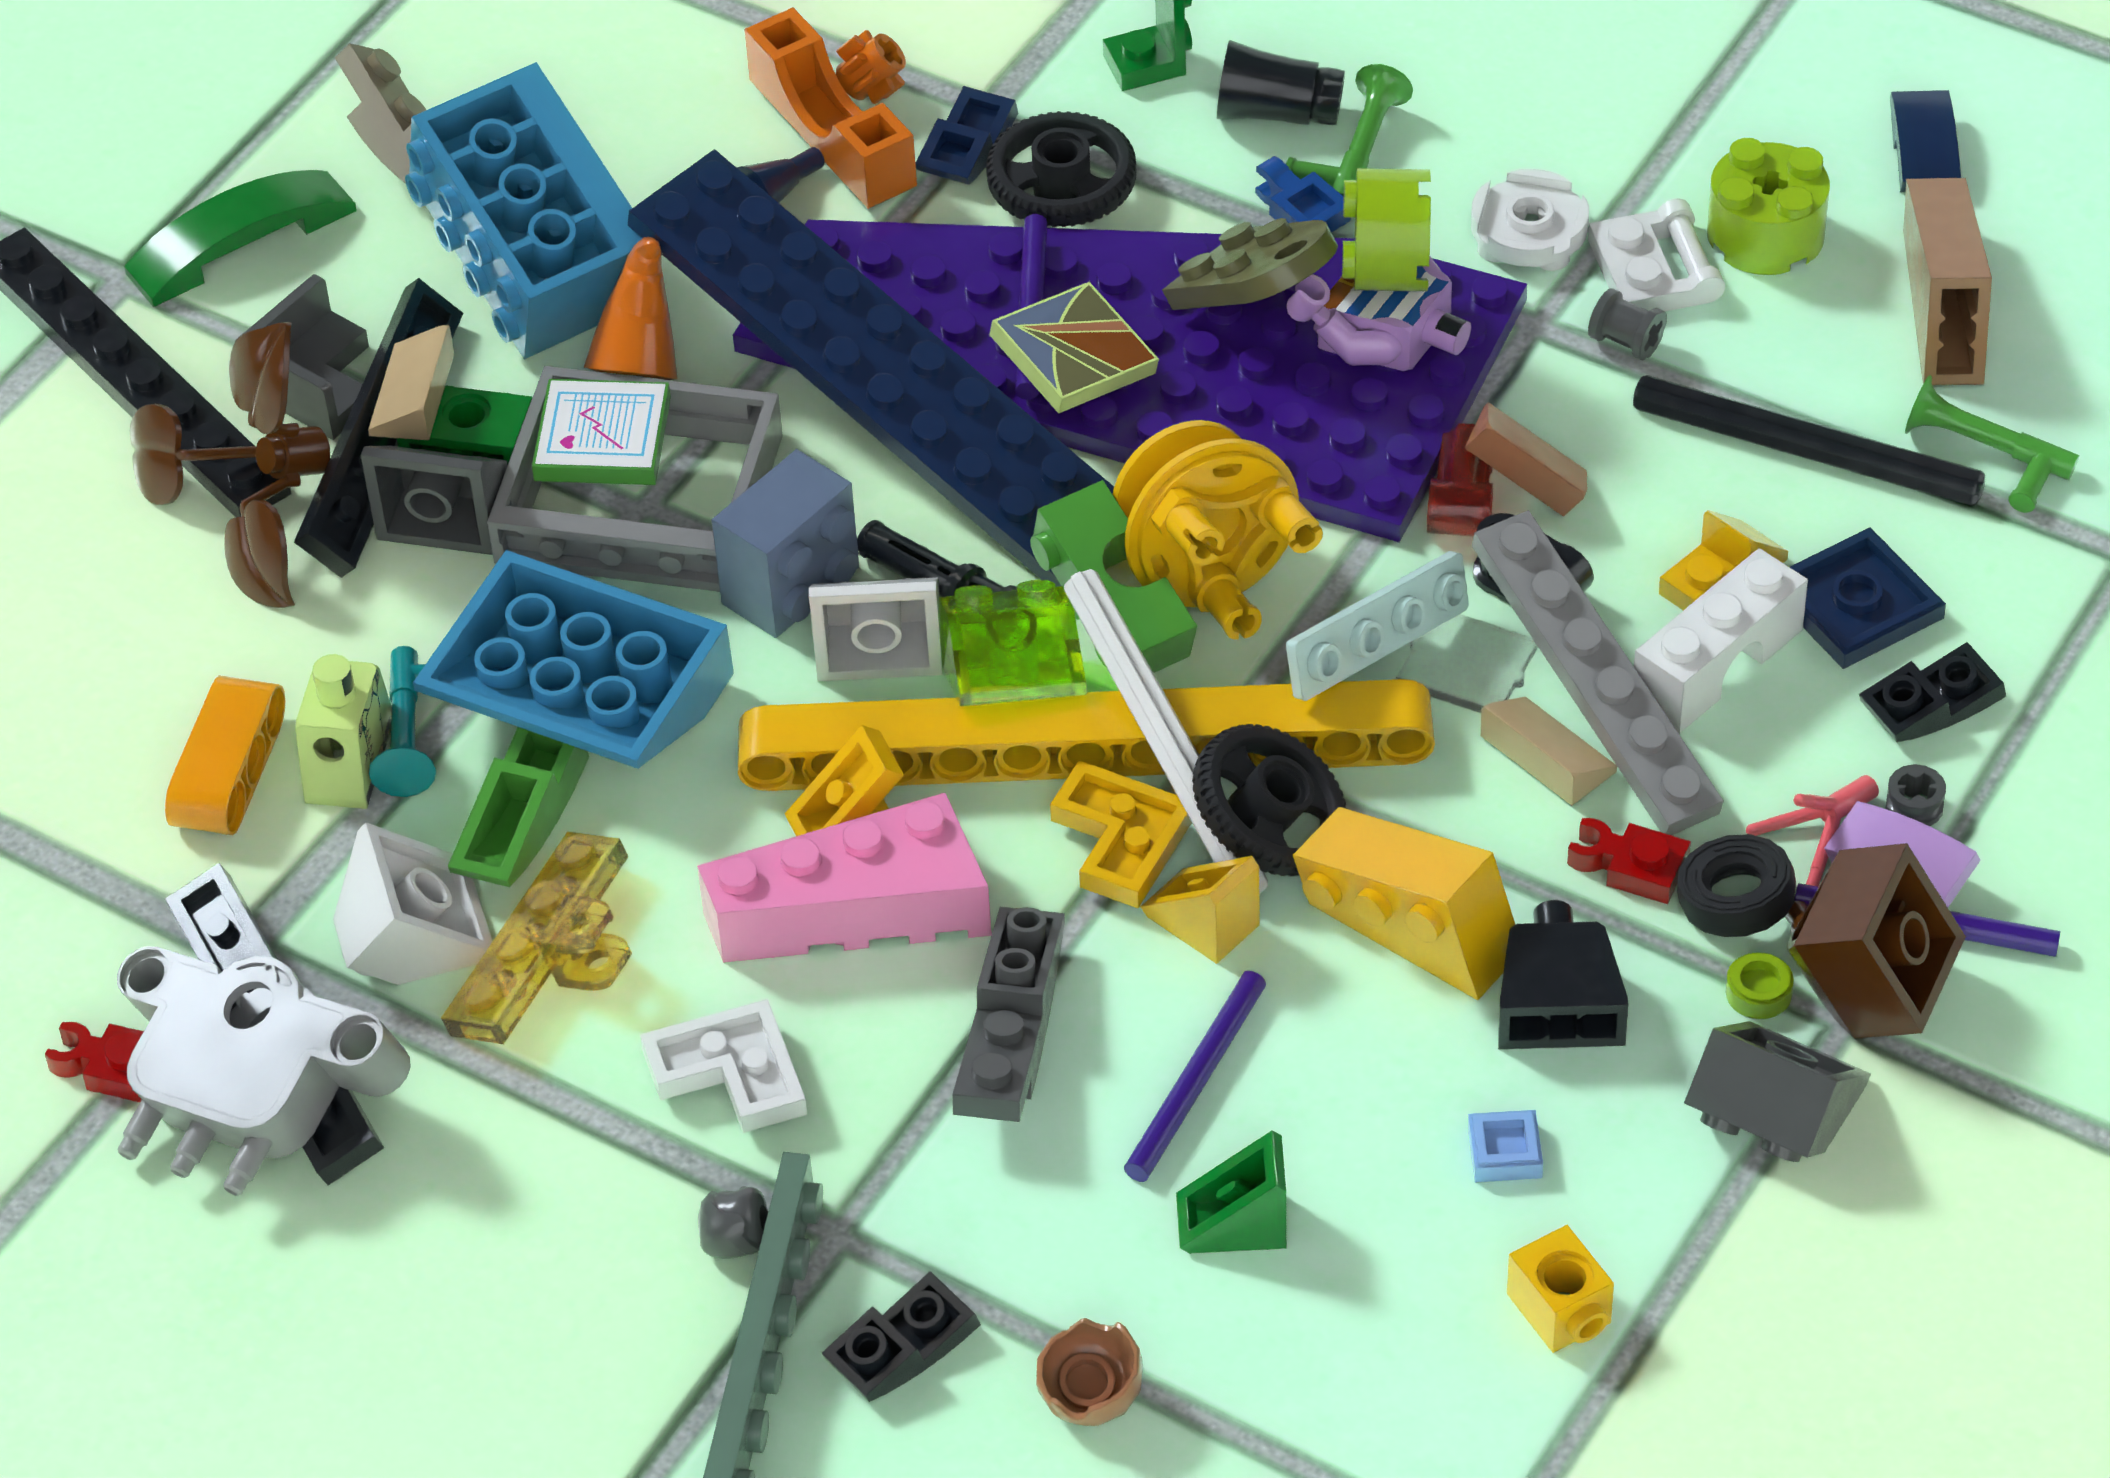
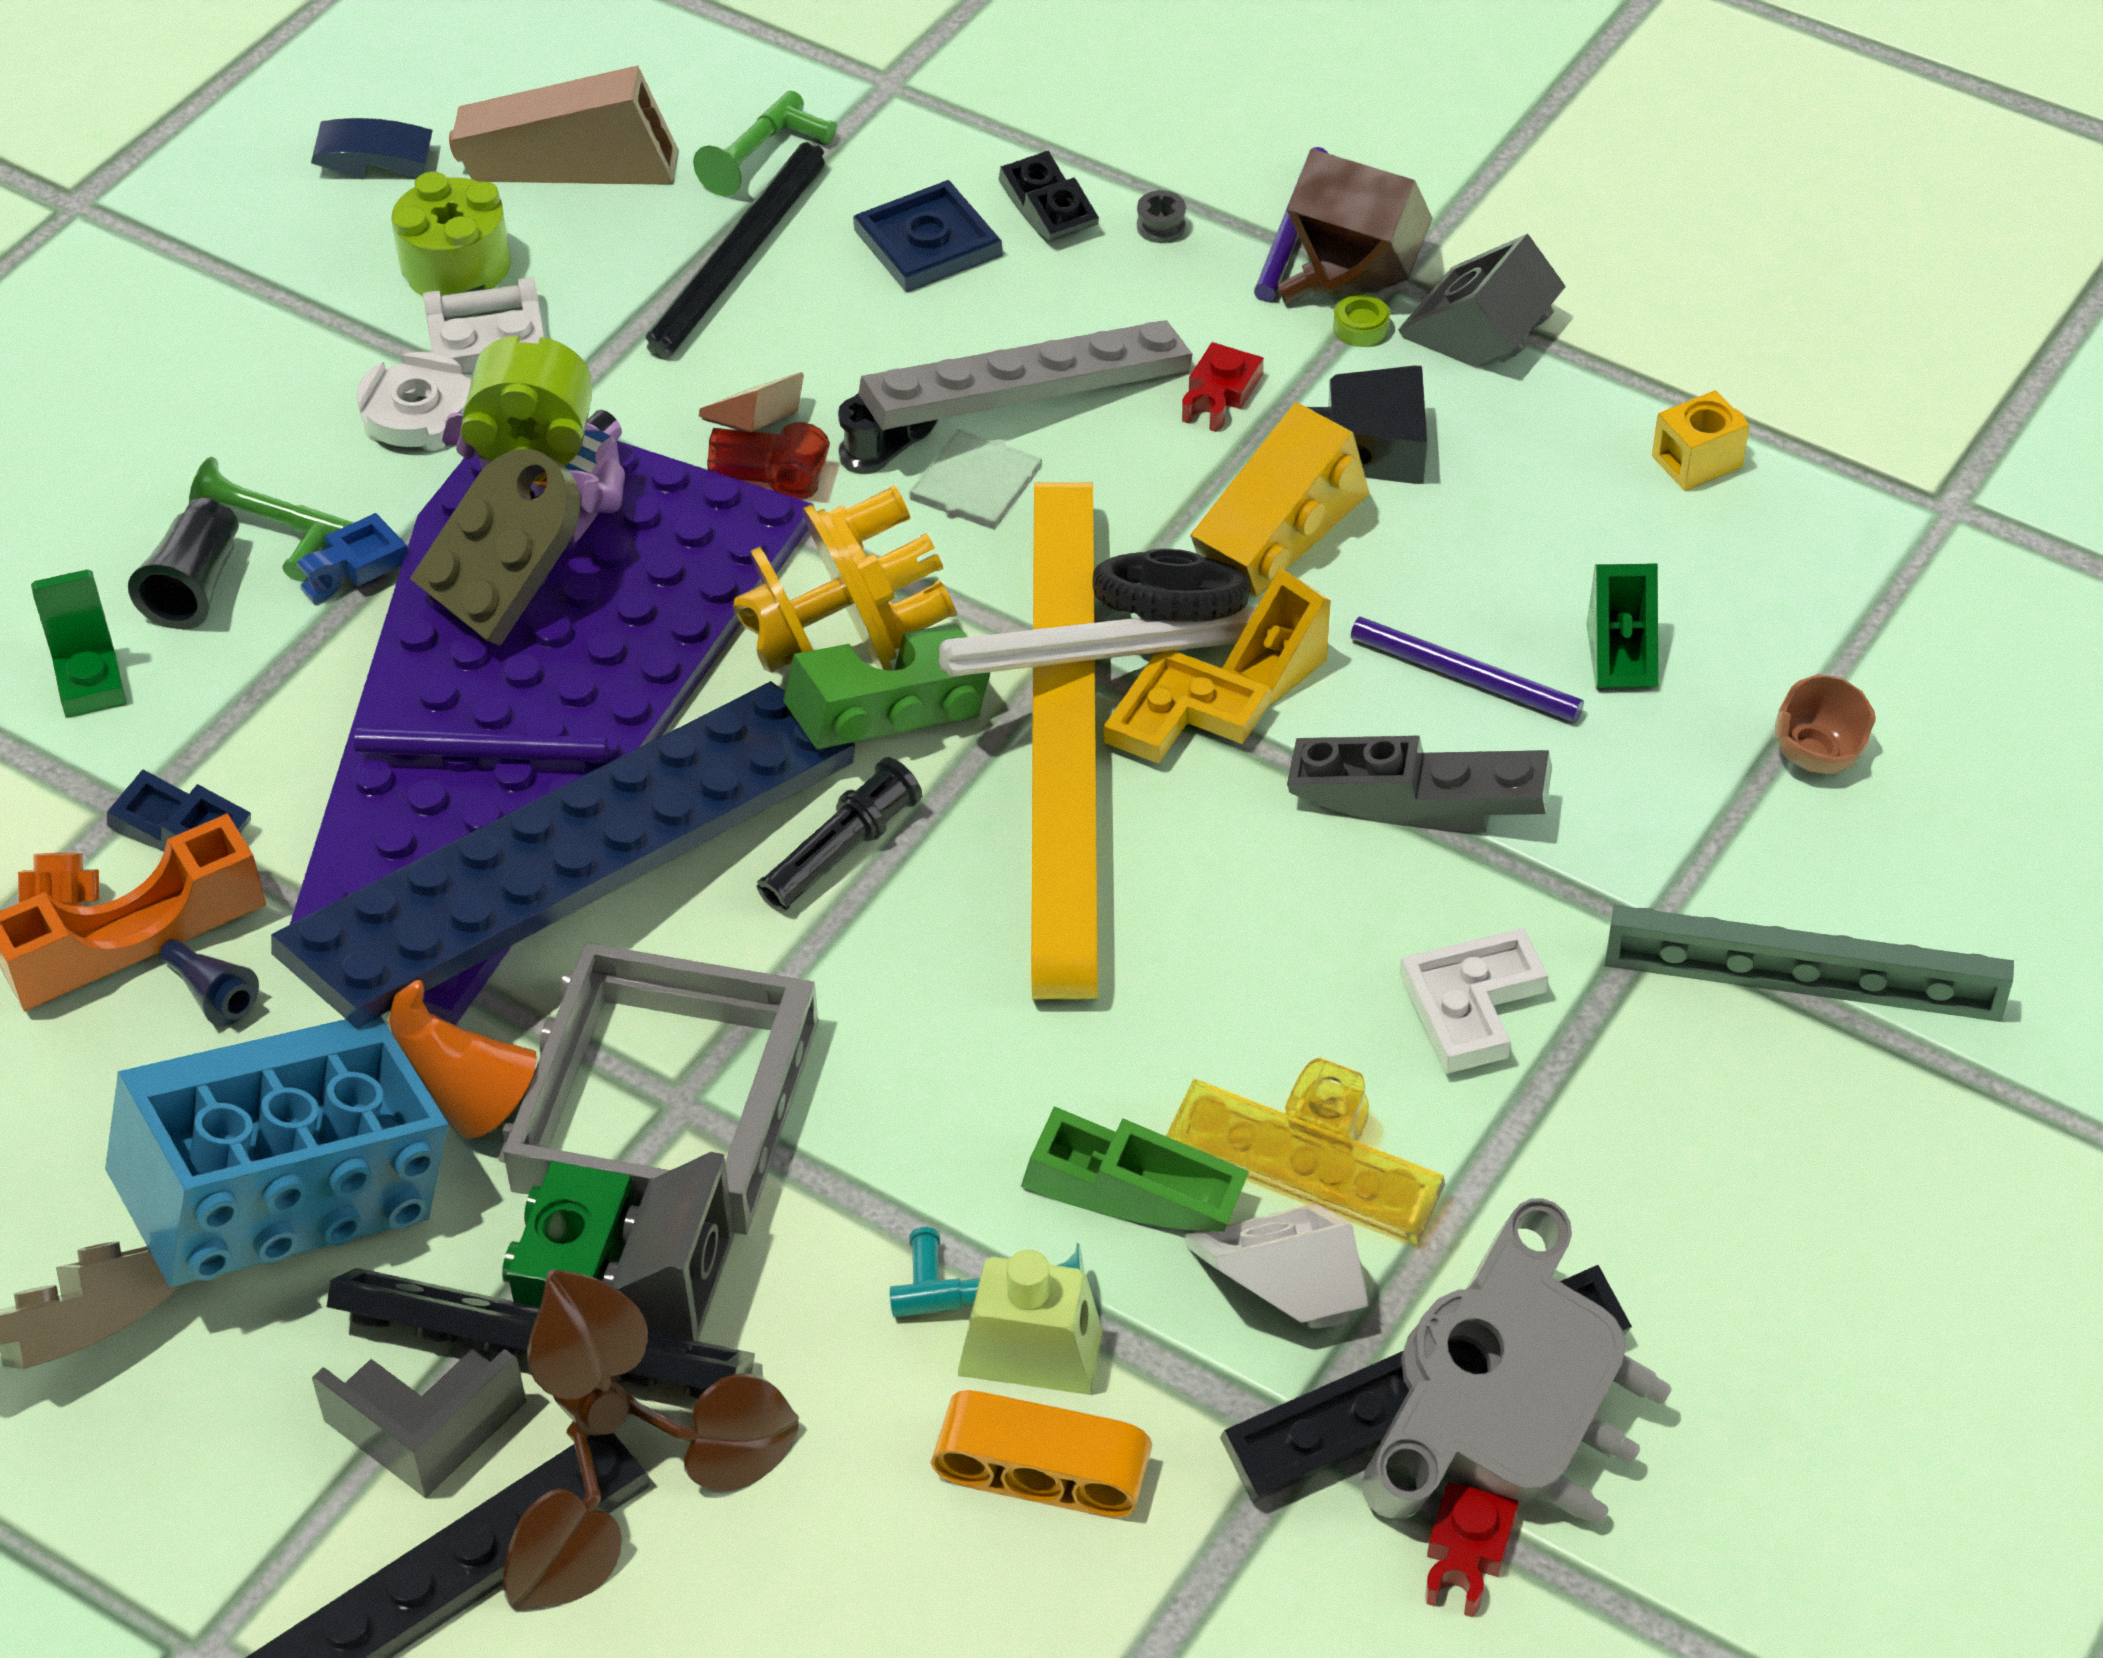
camera: 90 degrees left, 0 degrees up
green slope [124,170,357,307] -> none
tan slope [368,325,454,440] -> none
dark azure slope [413,550,734,769] -> none
tile [532,379,671,485] -> none
bright pink wedge [697,793,992,963] -> none
dark grey piece [697,1186,768,1259] -> none
sand blue brick [711,449,859,638] -> none
yellow slope [785,725,904,836] -> none
white slope [809,578,943,682] -> none
black slope [822,1271,981,1402] -> none
clear neon green slope [939,580,1087,706] -> none
black wheel [986,111,1137,227] -> none
tile [989,282,1159,414] -> none
light aqua bracket [1286,551,1469,701] -> none
light blue tile [1468,1110,1543,1183] -> none
tan slope [1480,696,1617,806] -> none
dark grey bush [1588,288,1667,361] -> none
white arch [1634,548,1808,734] -> none
yellow slope [1659,510,1788,610] -> none
black tyre [1677,834,1796,937] -> none
coral plant [1746,775,1879,887] -> none
lavender slope [1824,801,1981,907] -> none

